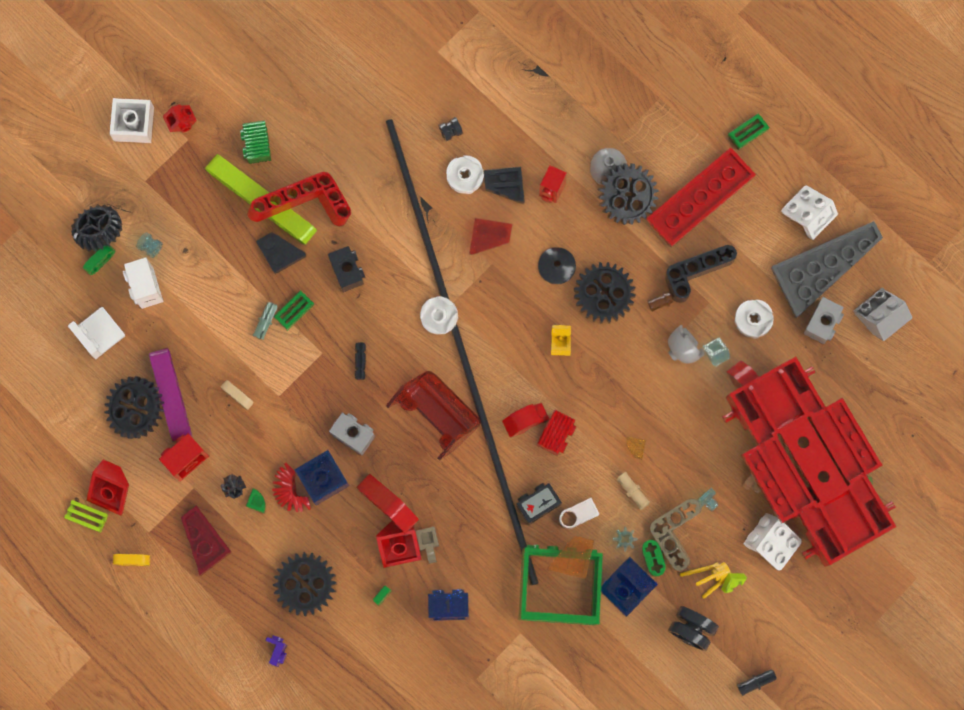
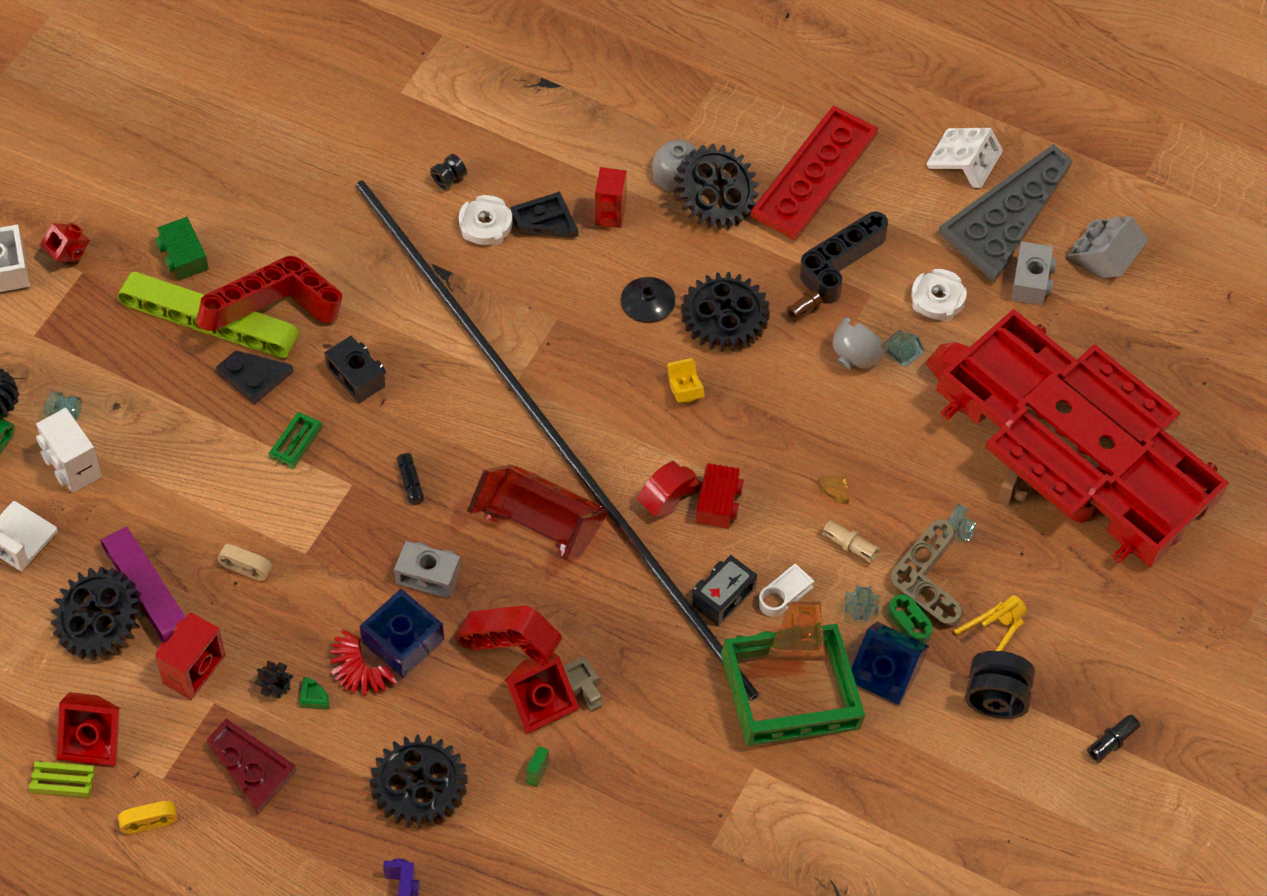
camera: 20 degrees left, 20 degrees down
sand green axle [252,302,277,340] -> none
white tile [420,296,458,335] -> none
clear blue brick [428,589,469,621] -> none
clear red wing [469,218,513,255] -> none
lime tile [721,573,747,593] -> none
green tile [728,113,770,150] -> none
white bracket [743,513,802,570] -> none

